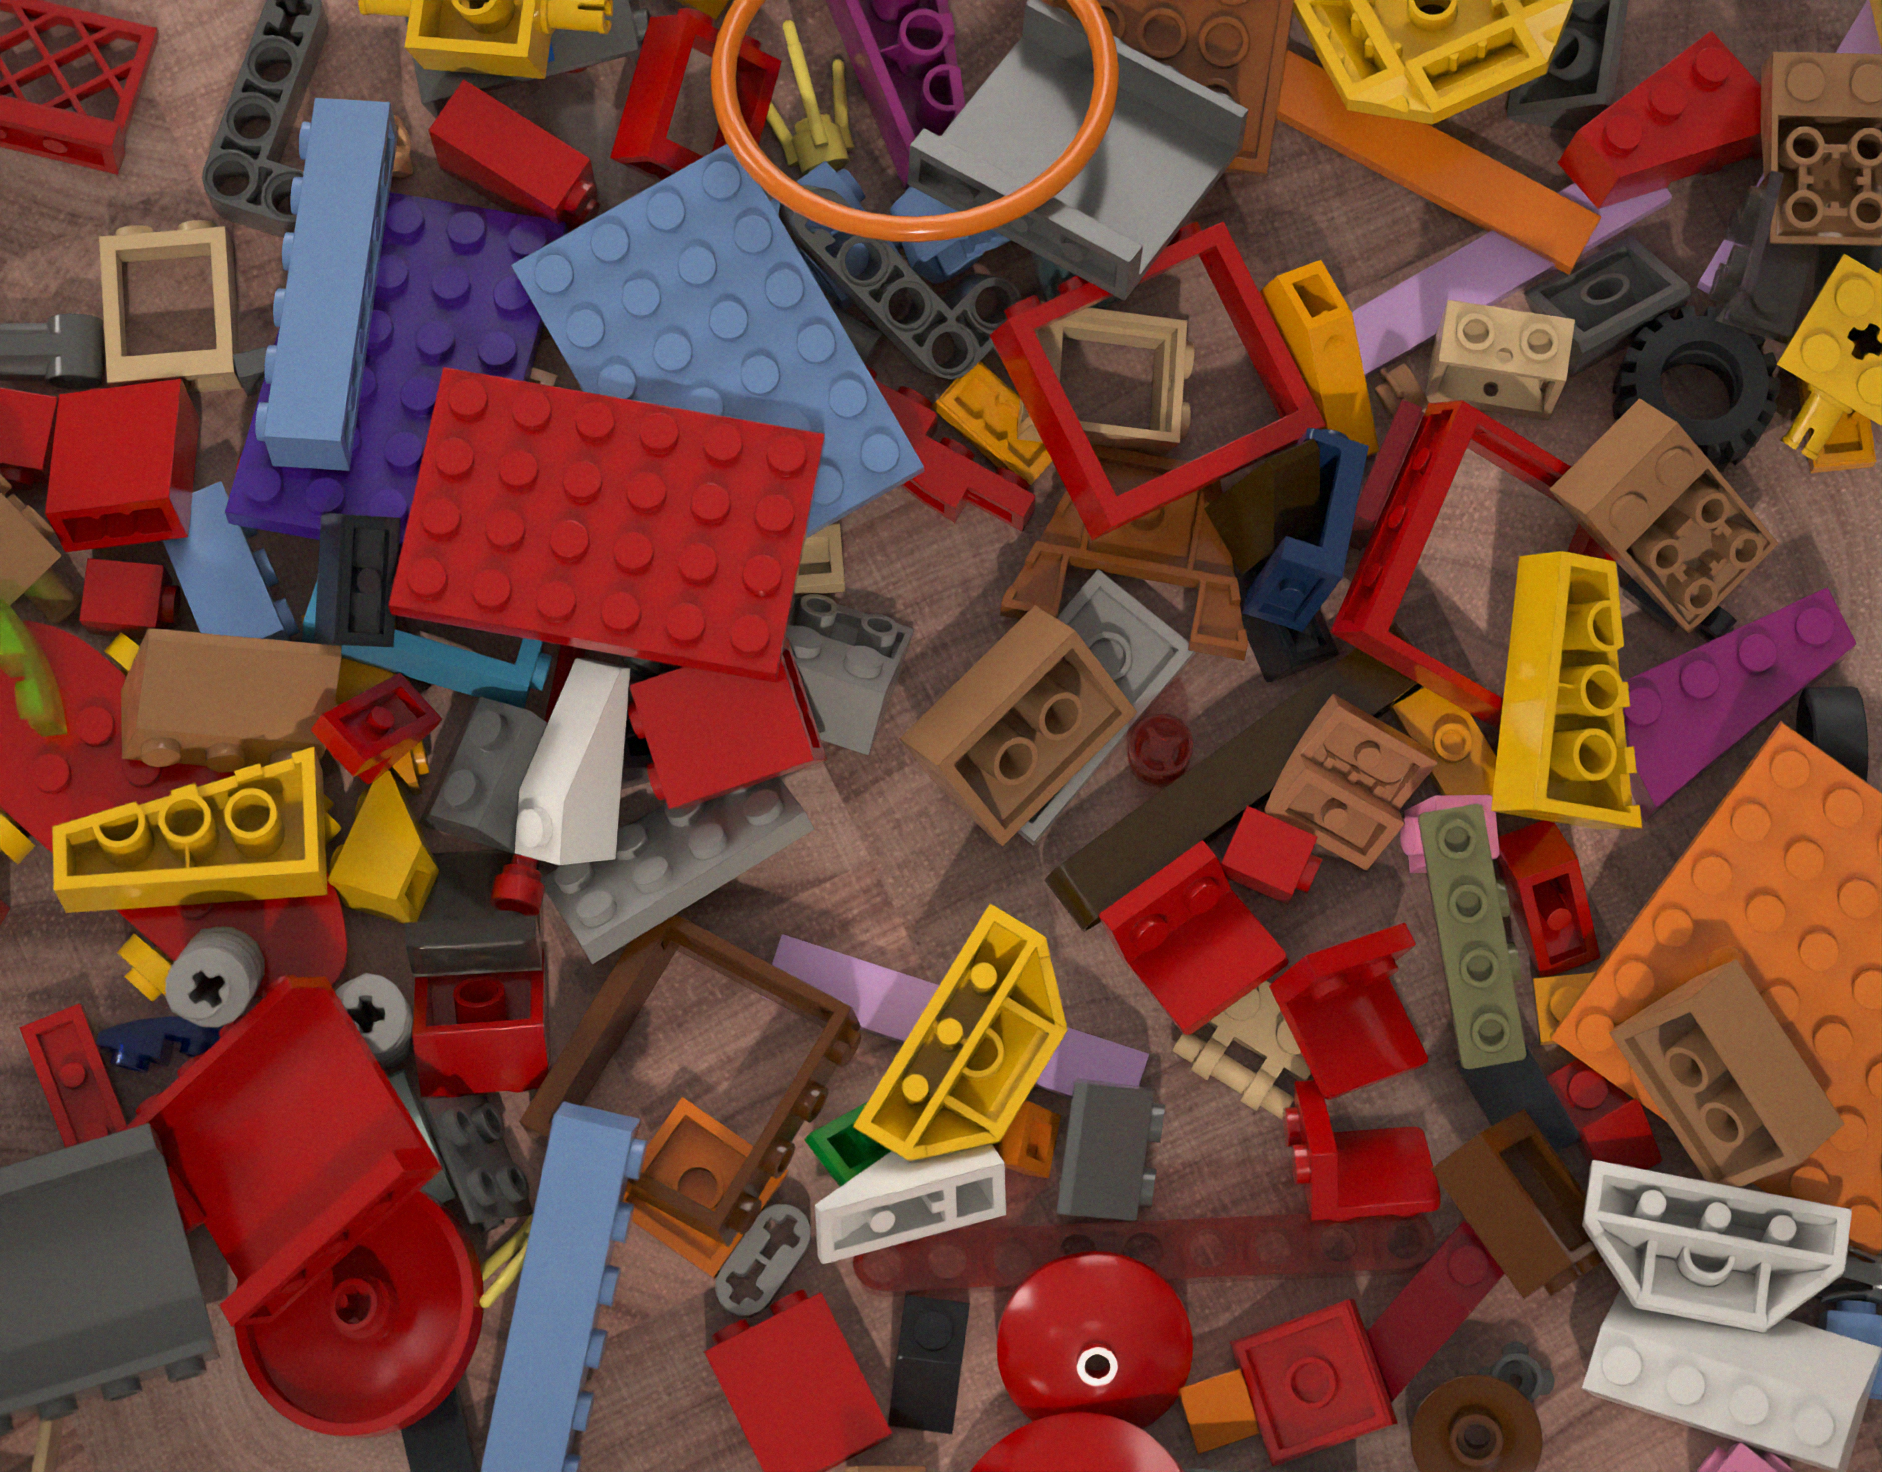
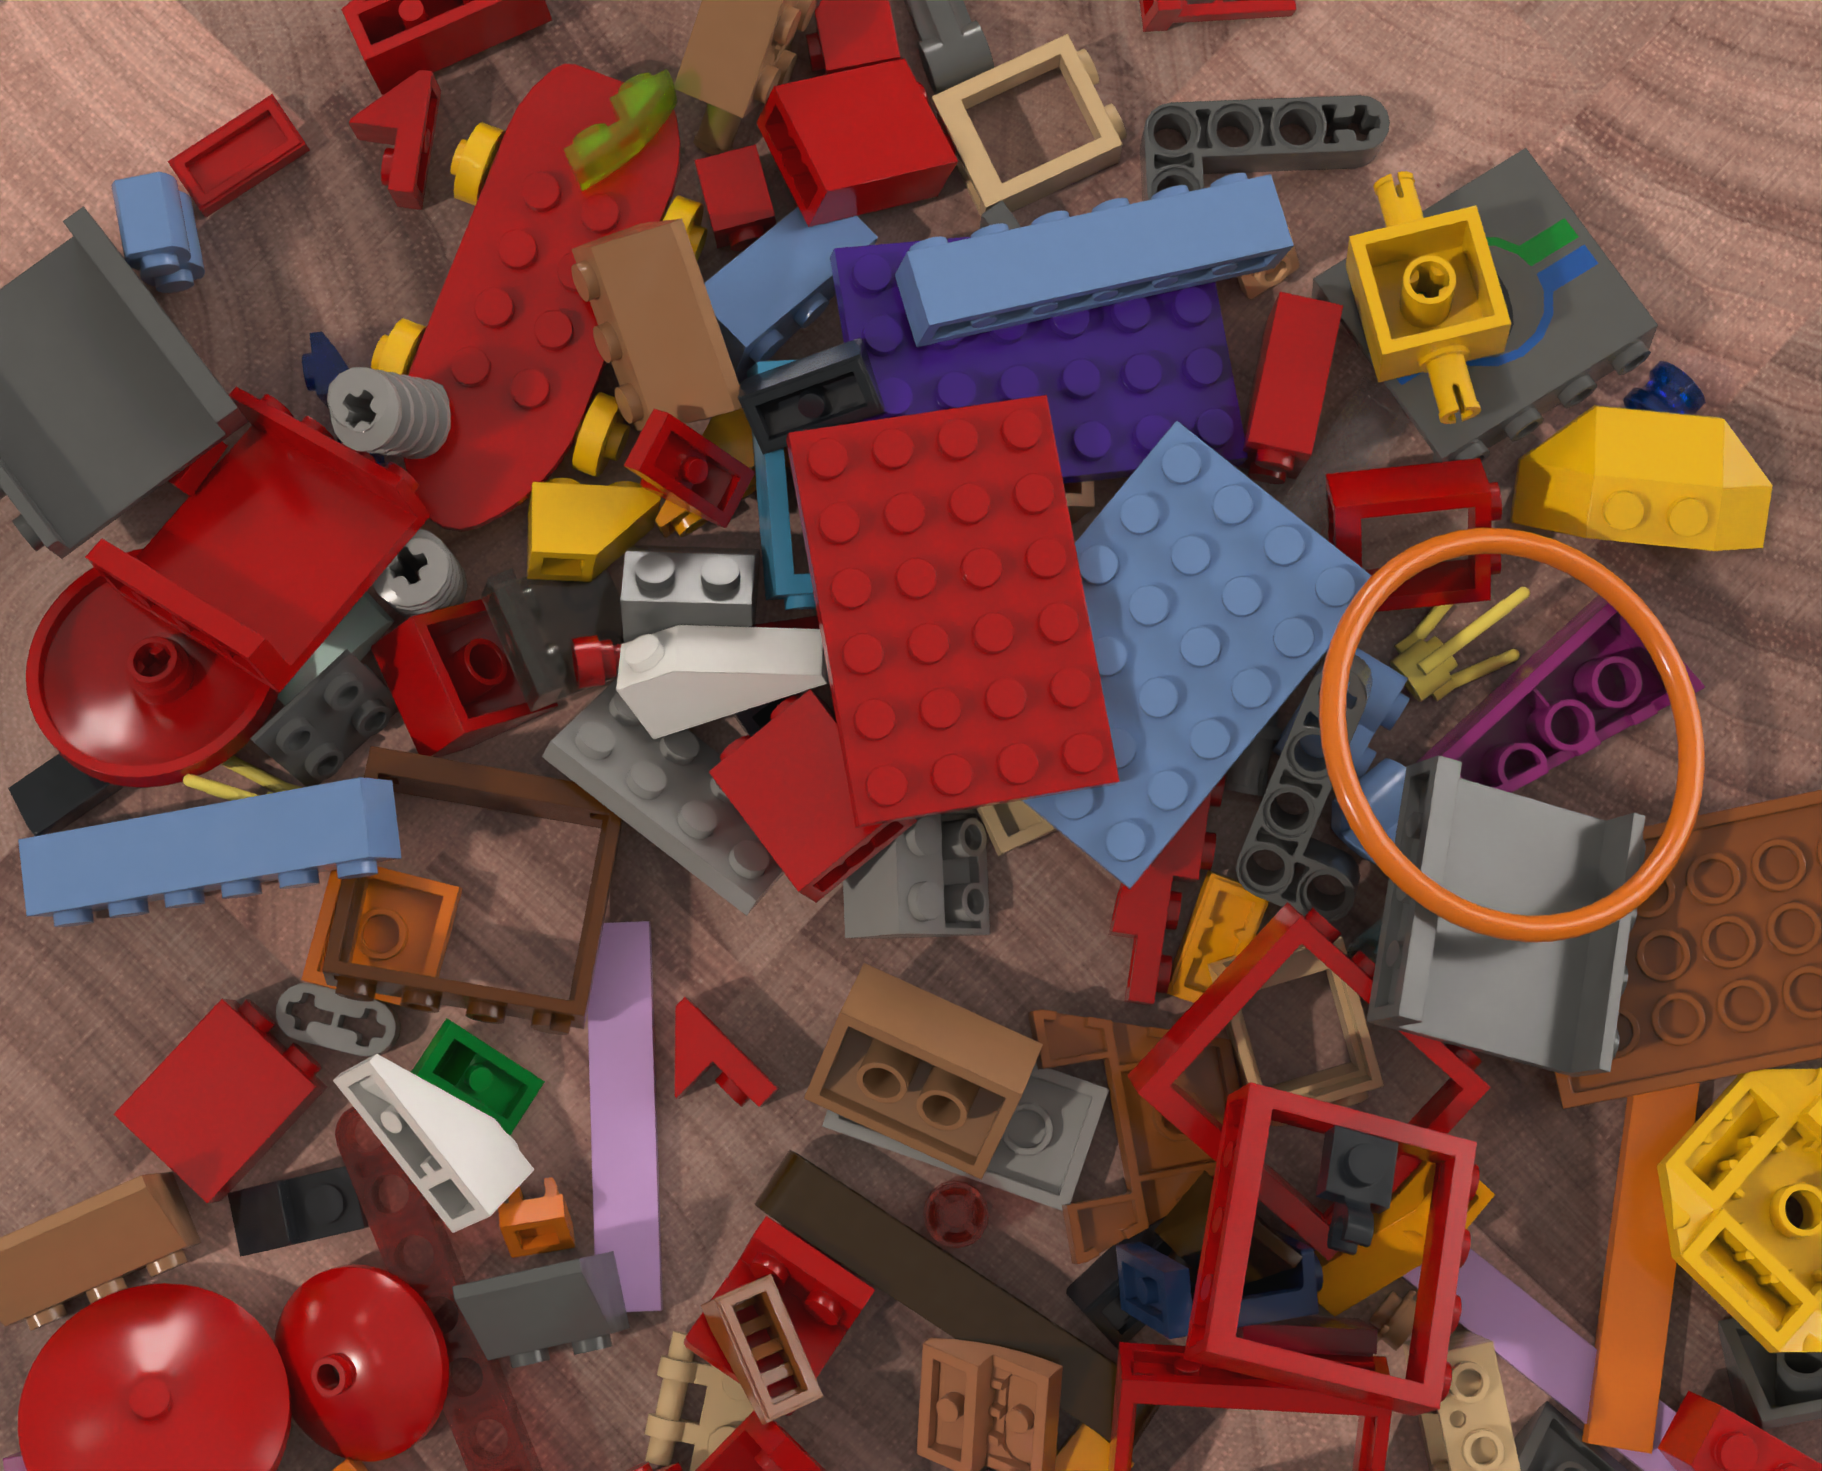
camera: 70 degrees right, 5 degrees up
red plate [19,1003,129,1148] -> none
yellow wedge [53,747,327,913] -> none
yellow wedge [853,904,1068,1162] -> none
red brick [1221,806,1323,905] -> none
none -> red slope [675,997,780,1107]
none -> dark orange slope [700,1274,823,1425]
none -> red window [1183,1082,1480,1416]
none -> black plate [1316,1125,1399,1255]

